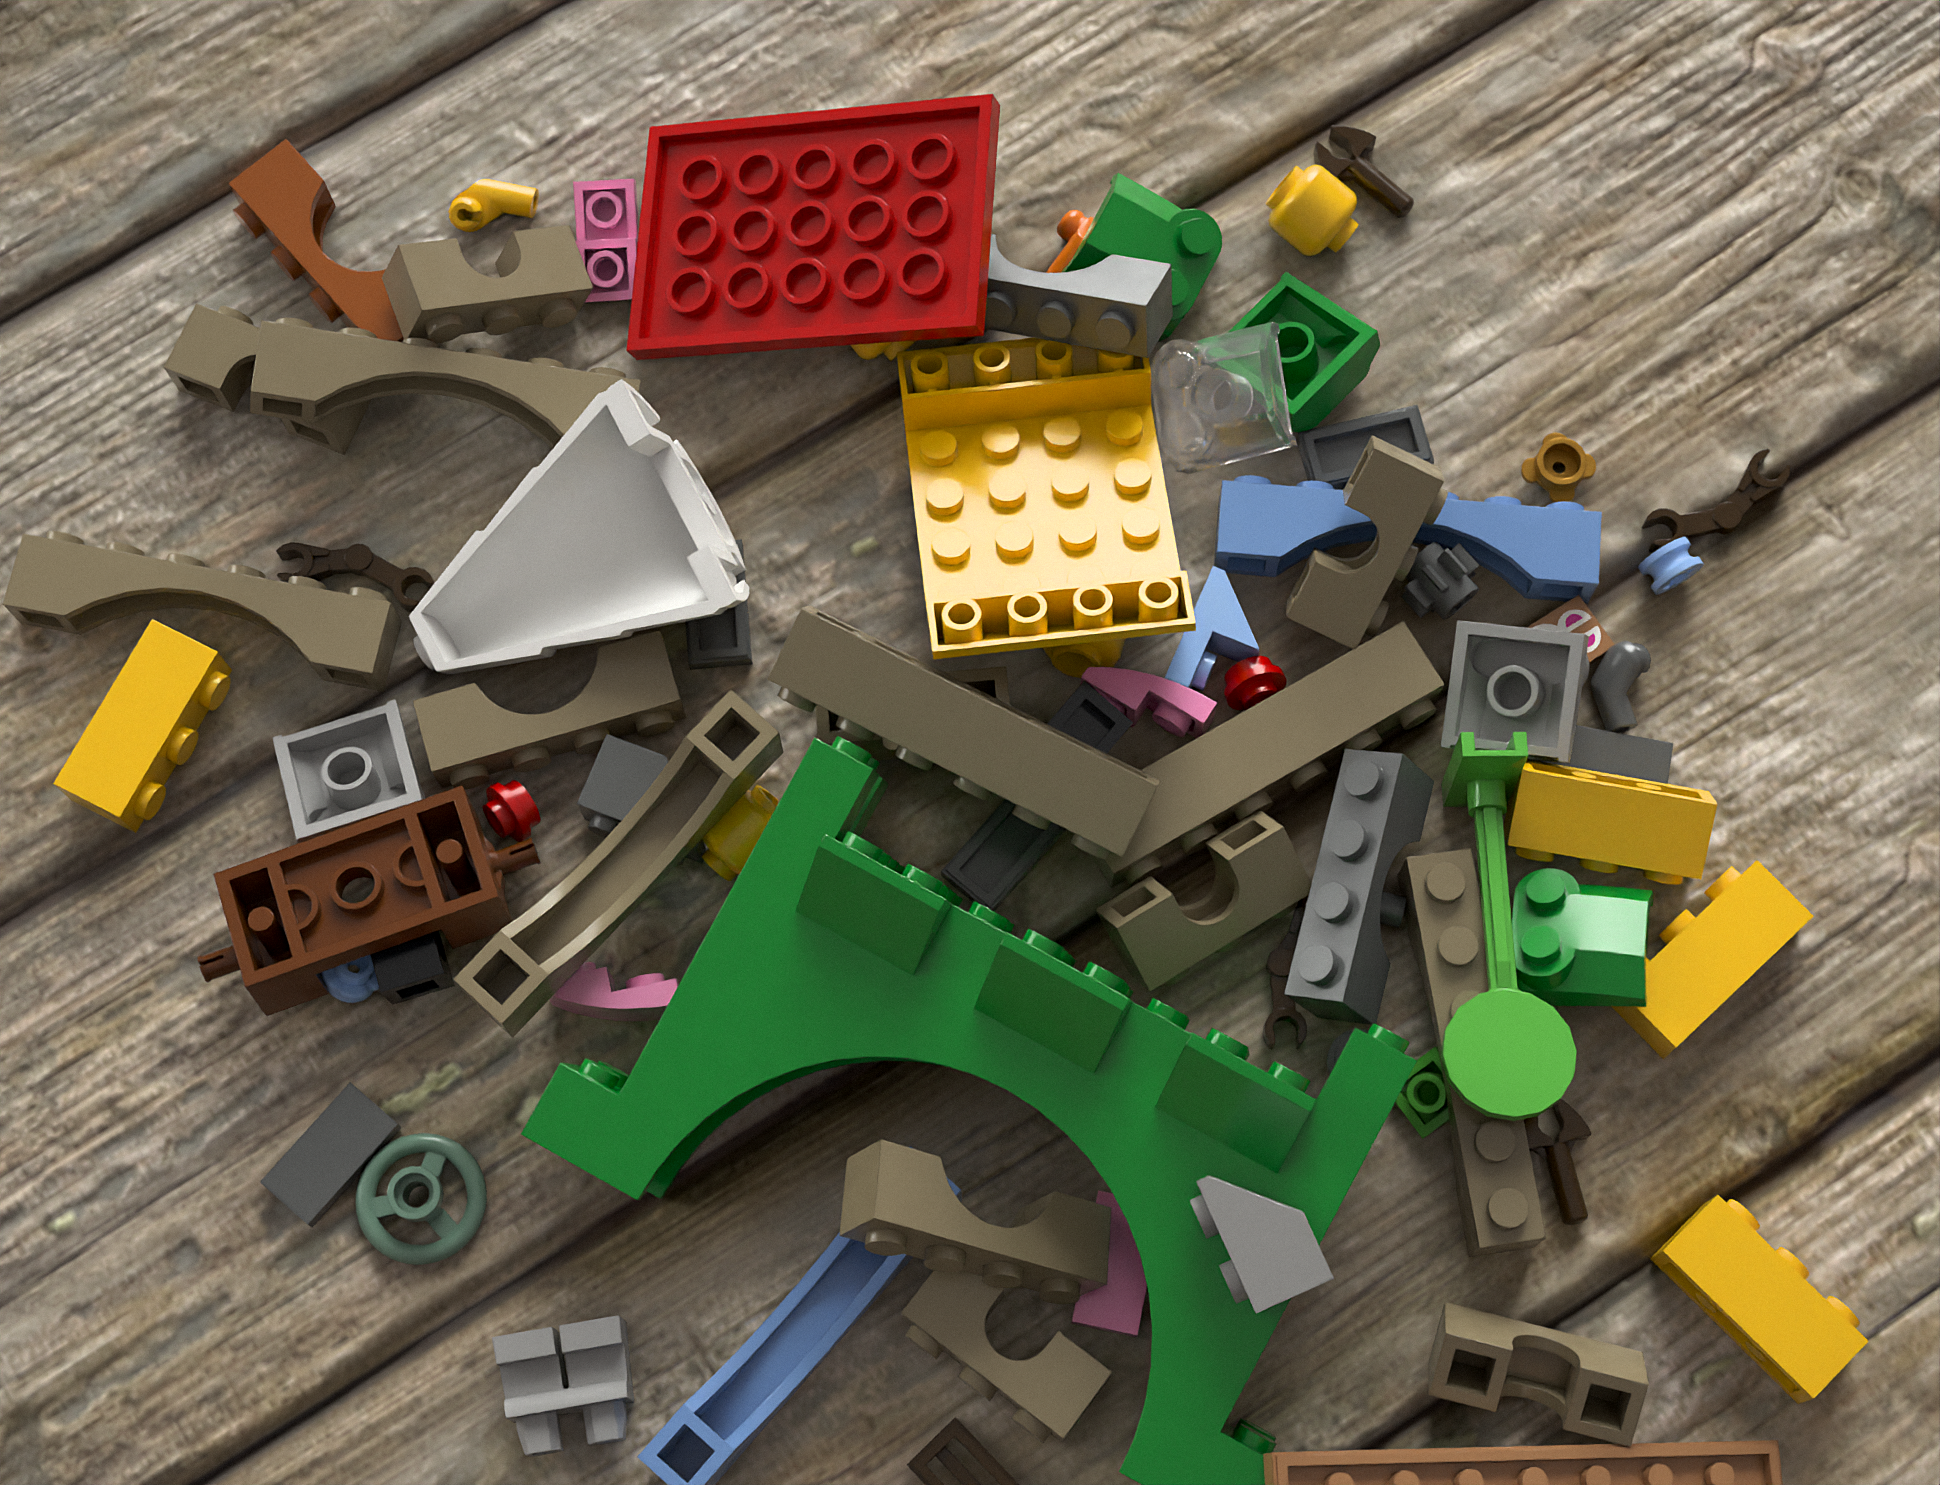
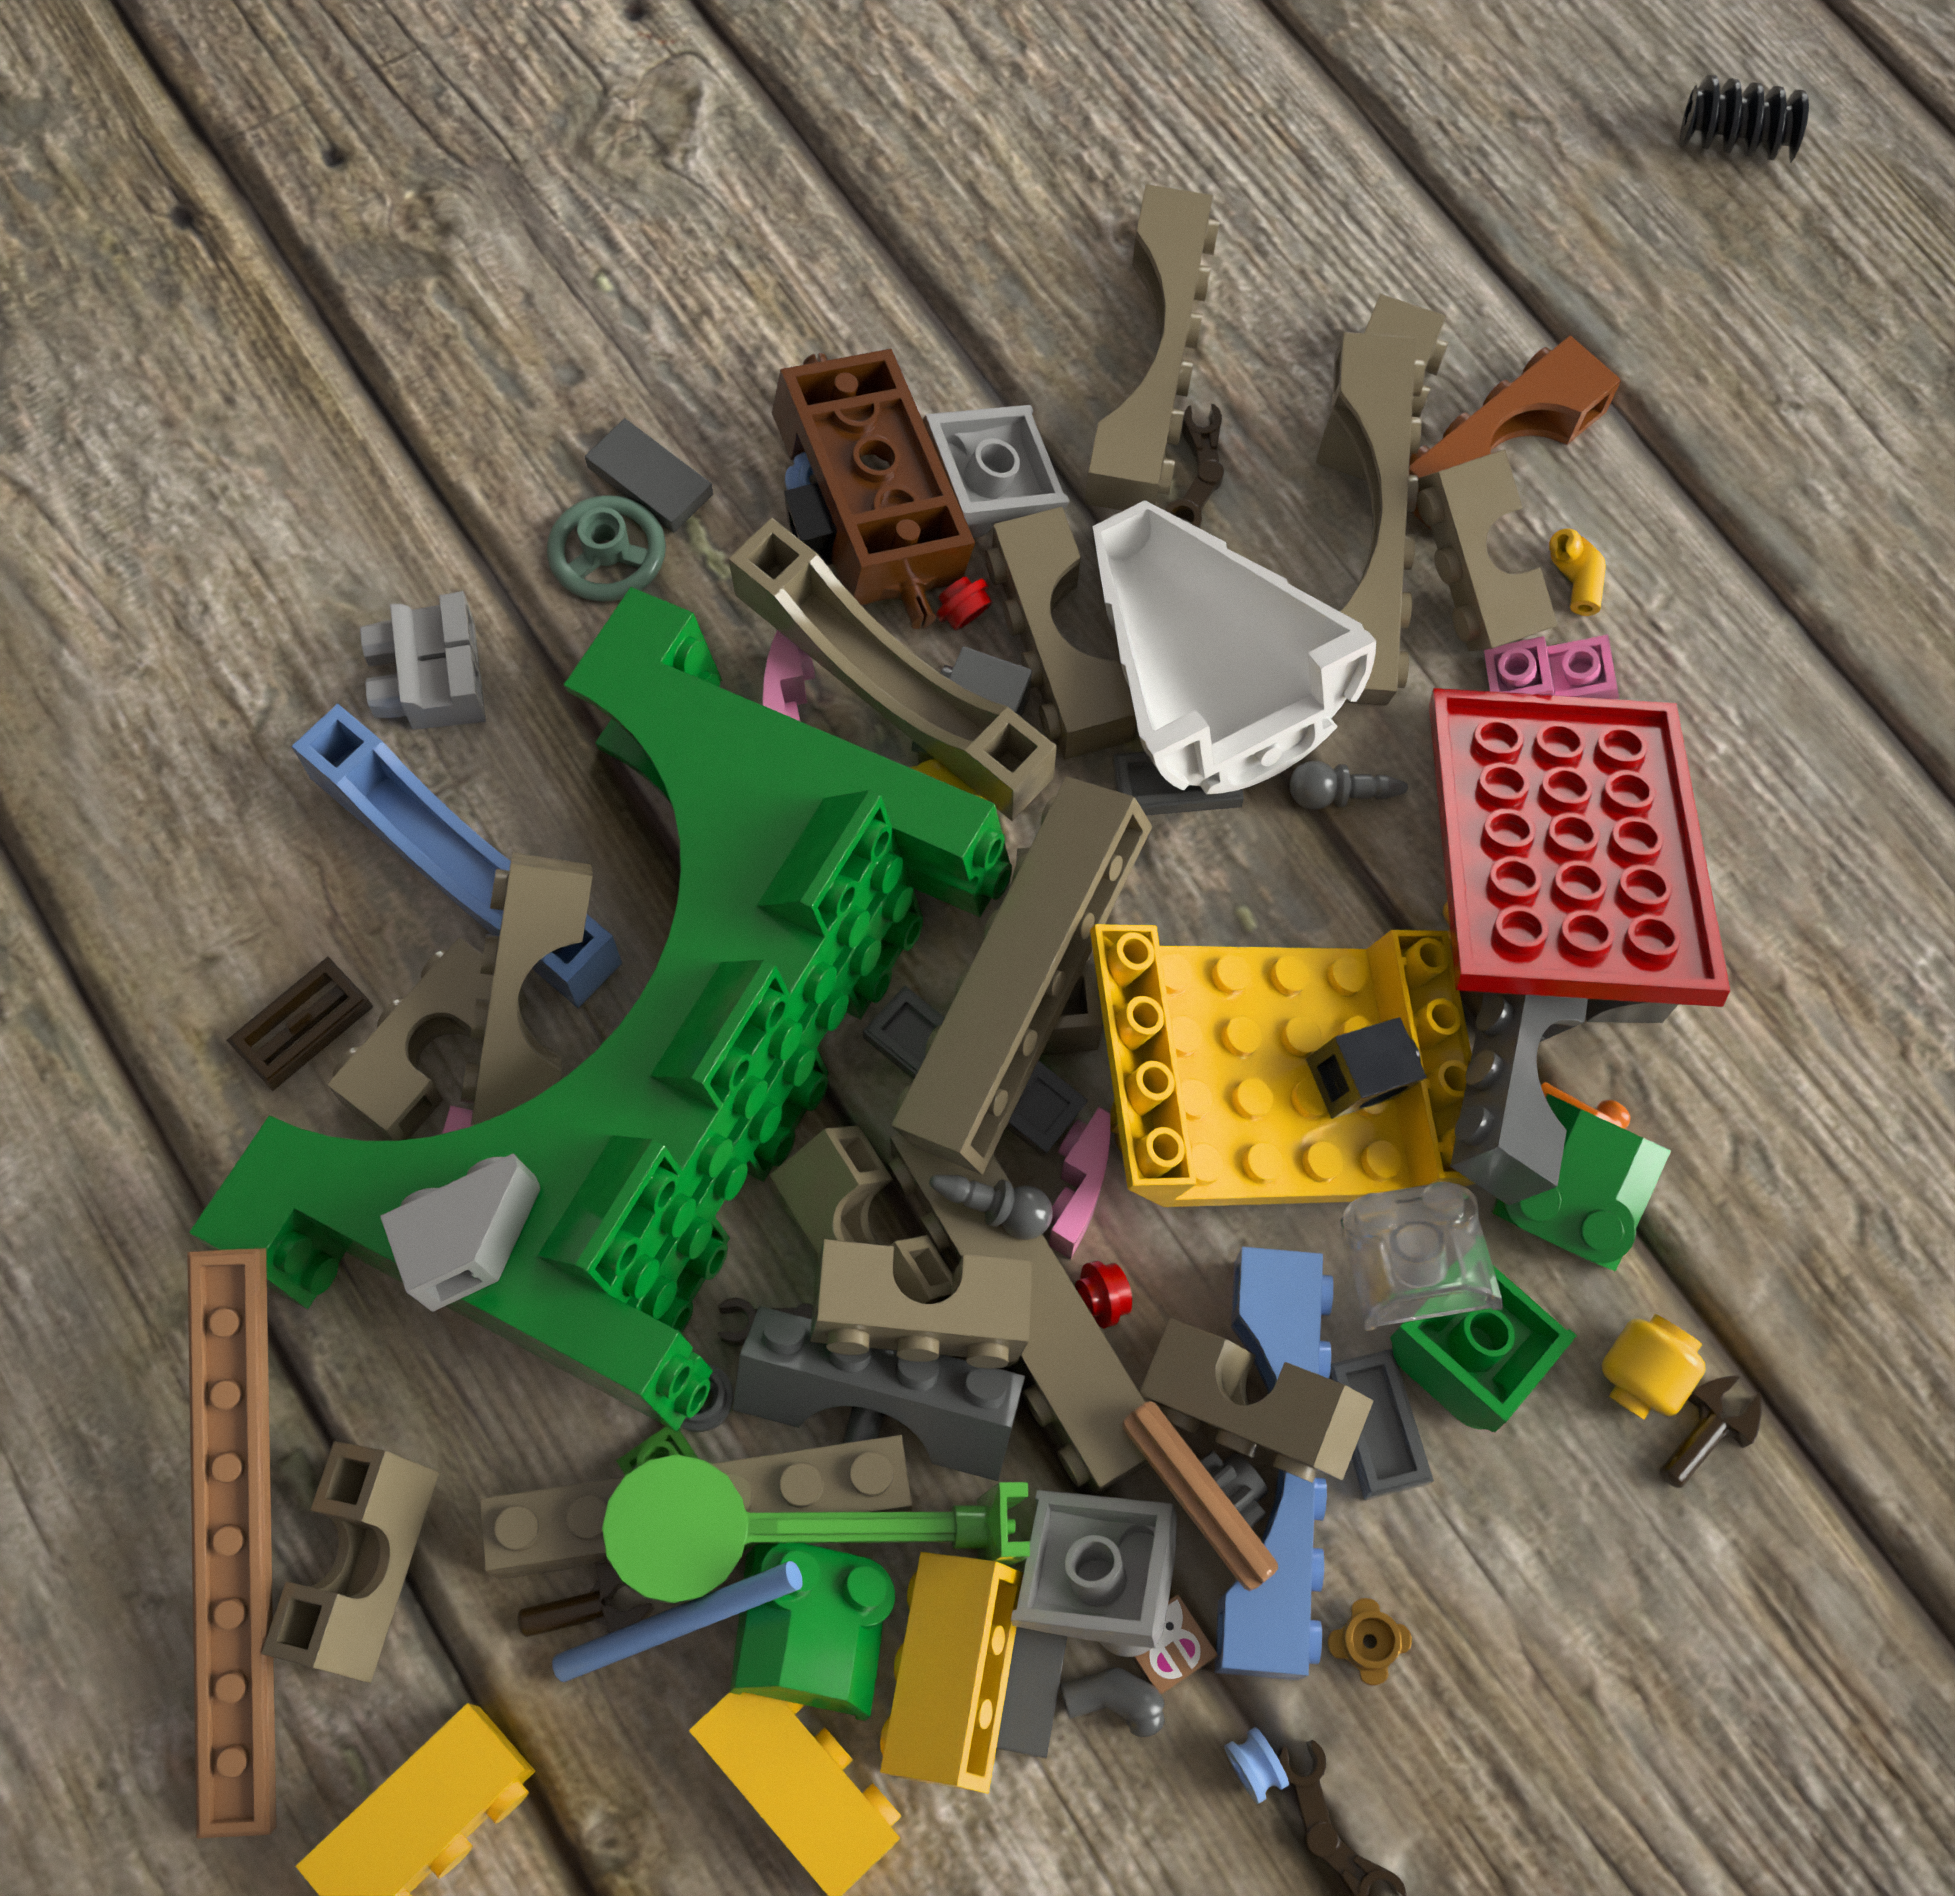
camera: 85 degrees right, 5 degrees down
yellow brick [53,619,232,833] -> none
light blue slope [1165,566,1260,691] -> none
none -> medium blue bar [552,1561,802,1682]
none -> dark tan arch [810,1239,1032,1369]
none -> dark grey bar [929,1175,1053,1240]
none -> medium nougat axle [1122,1401,1278,1591]
none -> dark grey bar [1289,761,1408,810]
none -> black brick [1306,1017,1427,1119]

